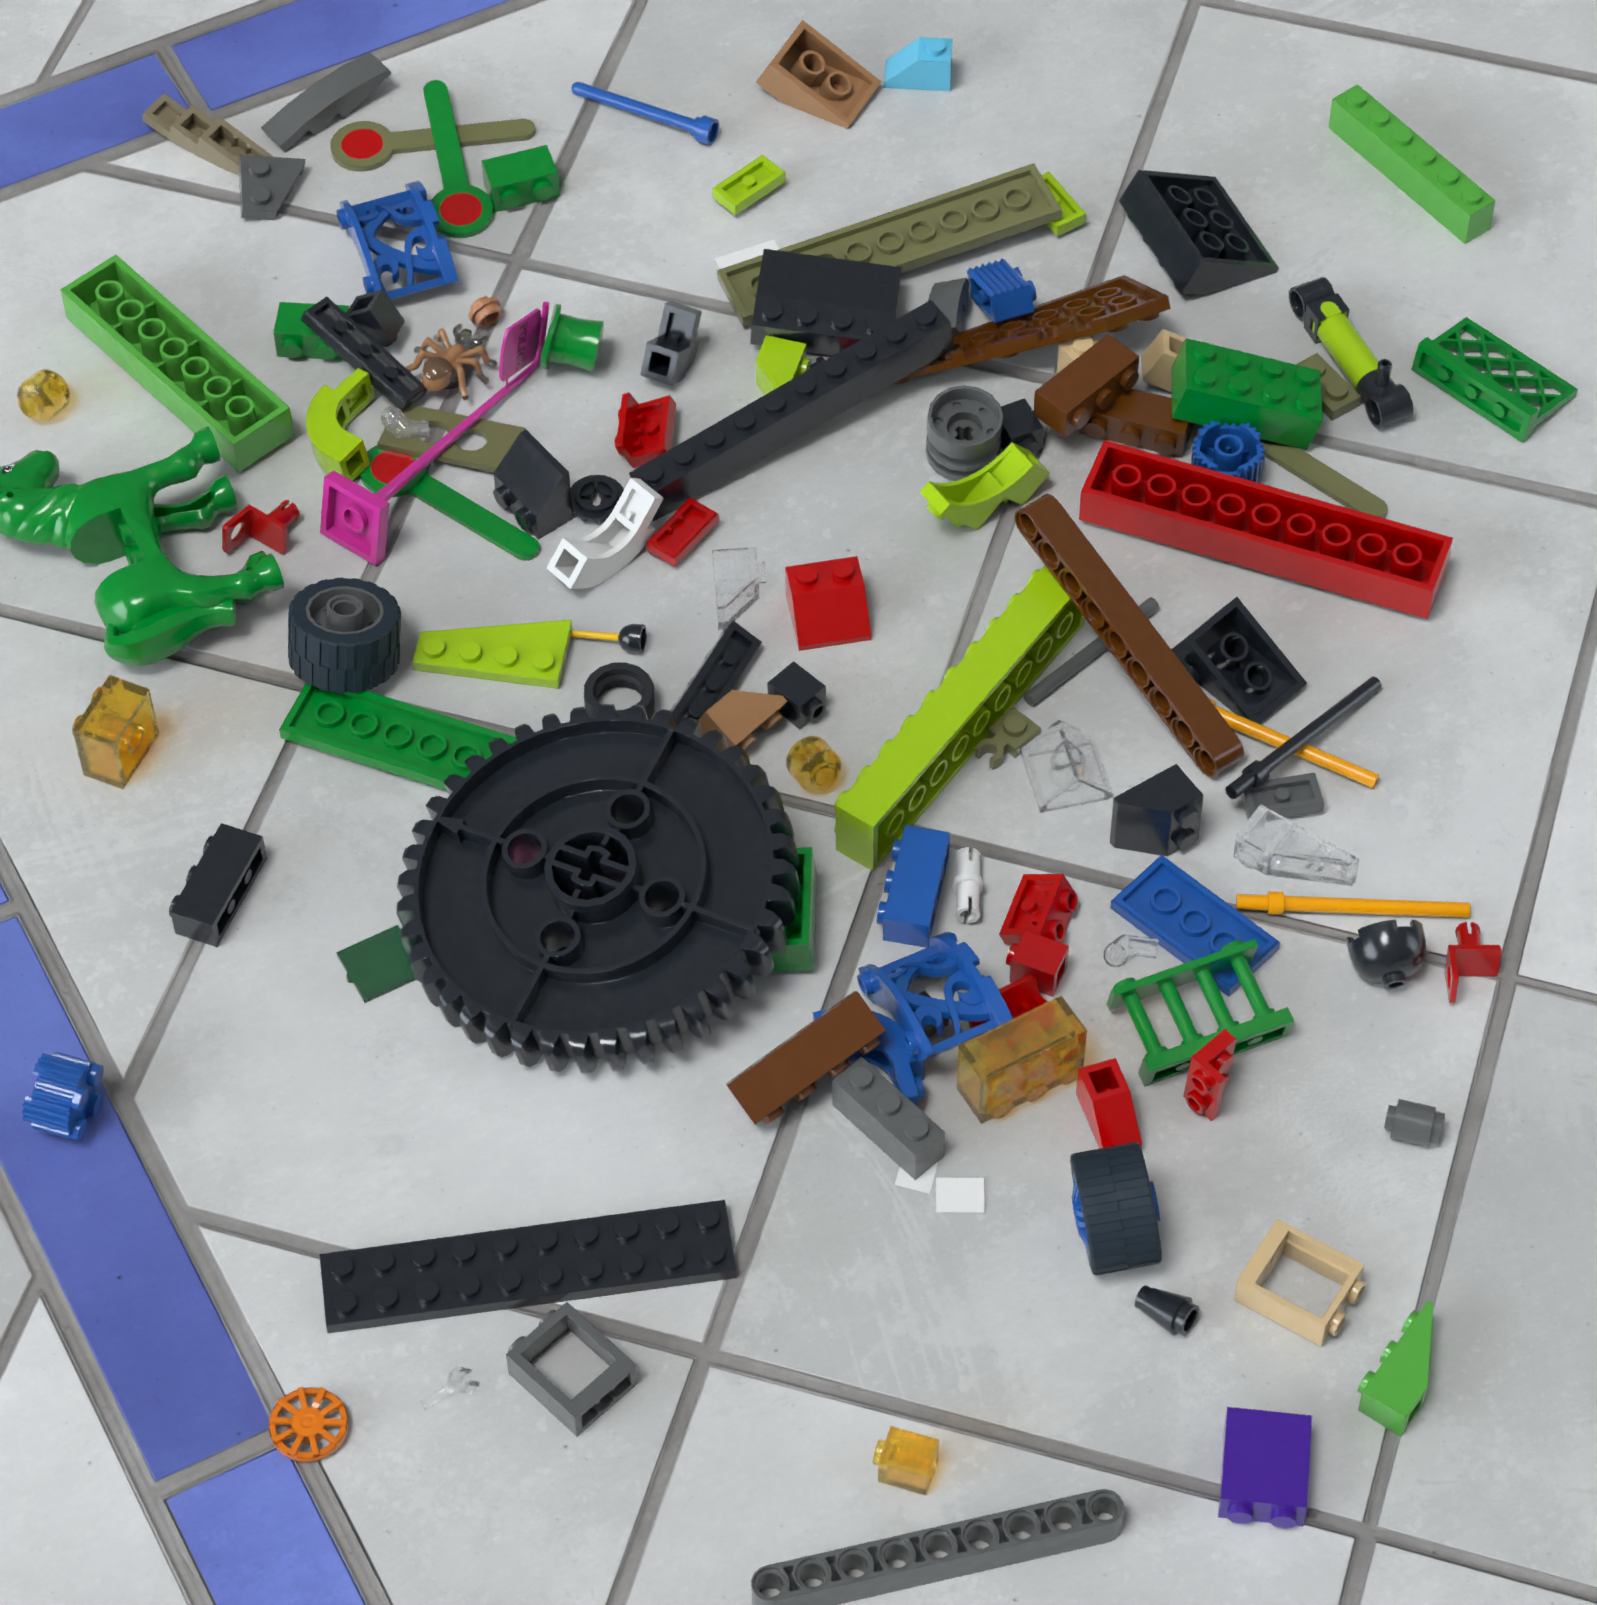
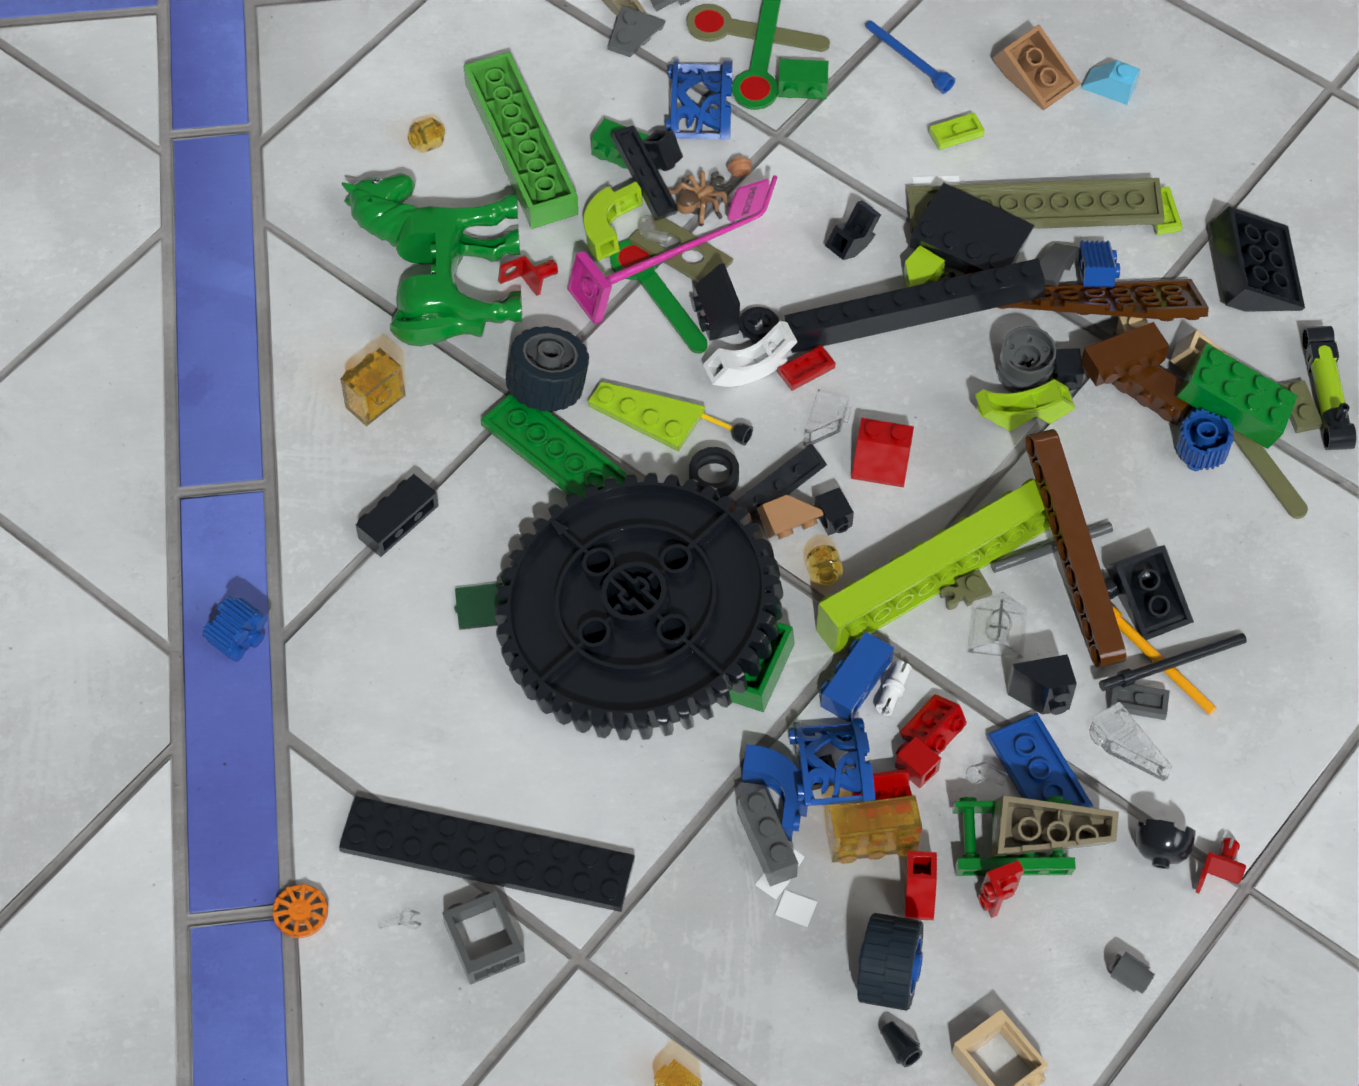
camera: 20 degrees right, 5 degrees up
green piece [540,304,604,373] -> none
red bracket [615,392,676,468] -> none
reddish brown brick [726,991,886,1125] -> none
red brick [1079,440,1453,619] -> none
light orange bar [1236,891,1470,918] -> none
none -> dark tan wedge [990,795,1119,857]

